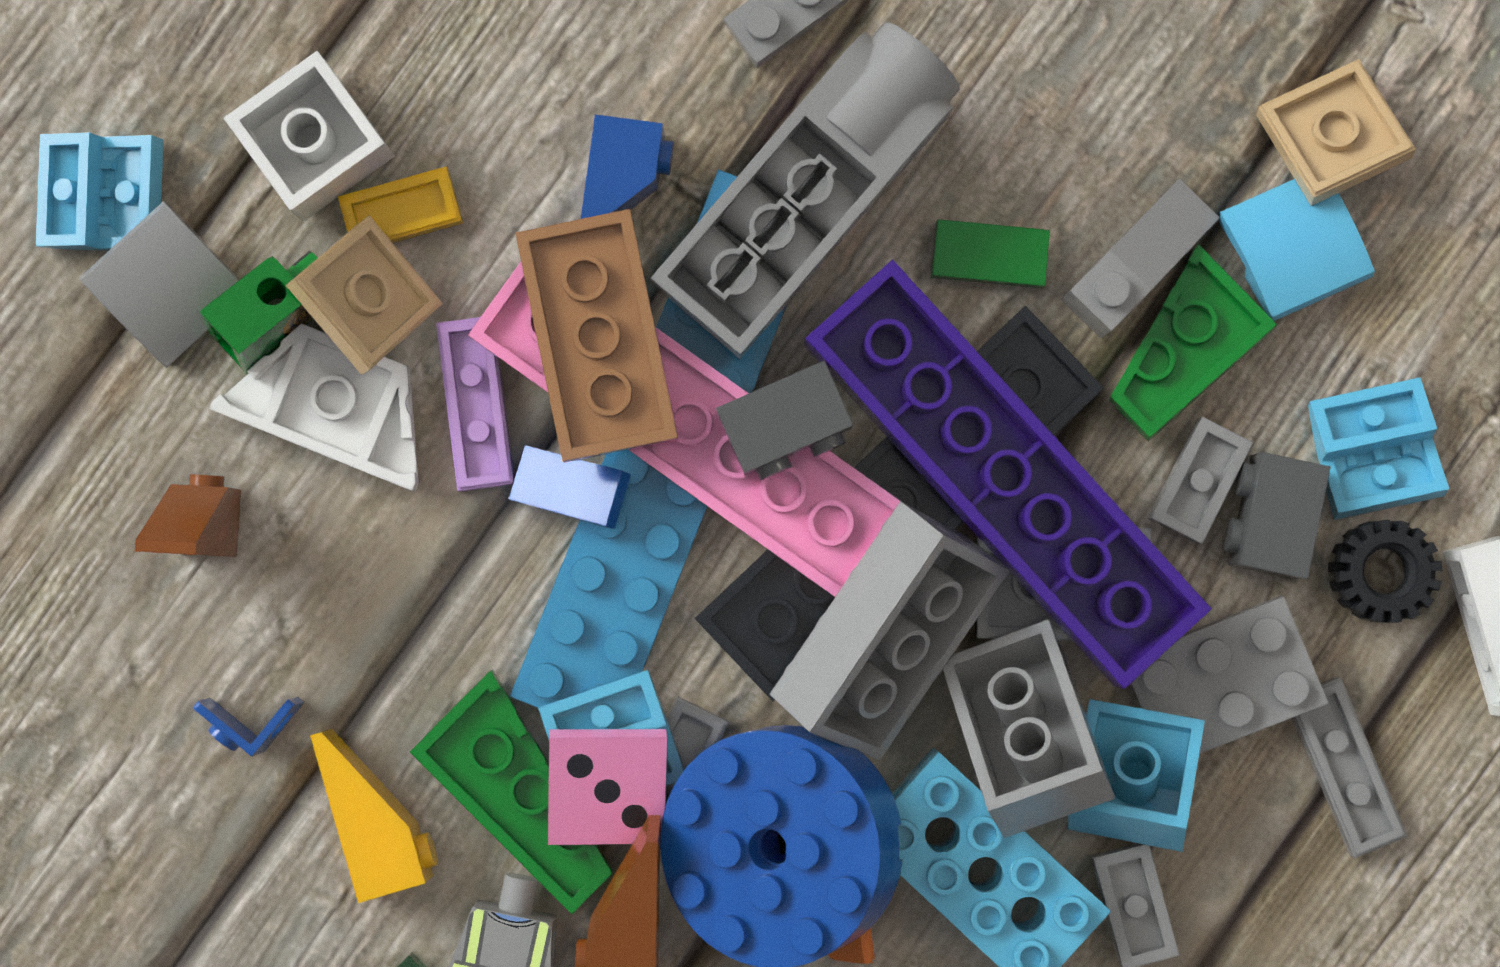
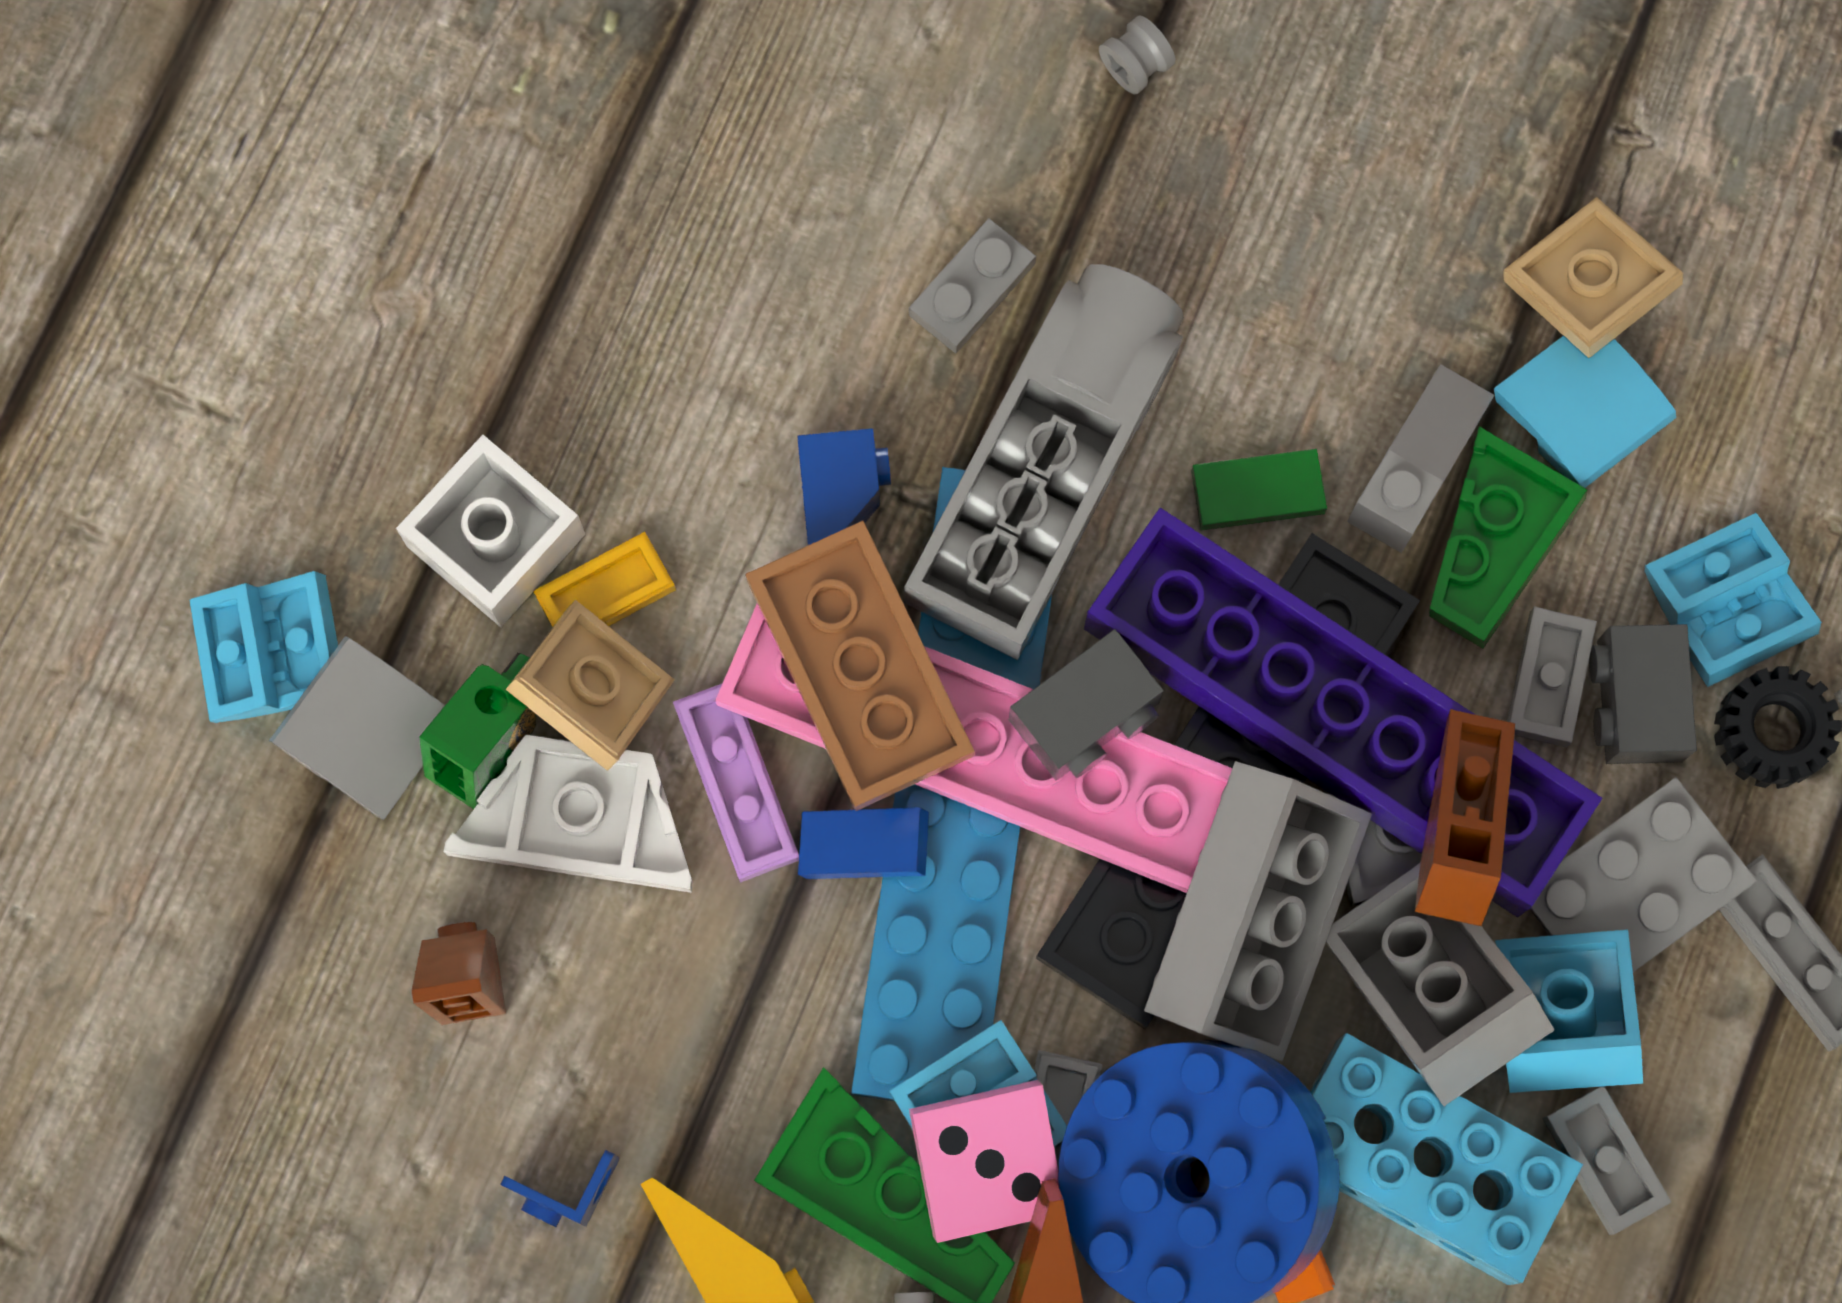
camera: 15 degrees left, 10 degrees down
none -> dark orange slope [1415,709,1516,926]

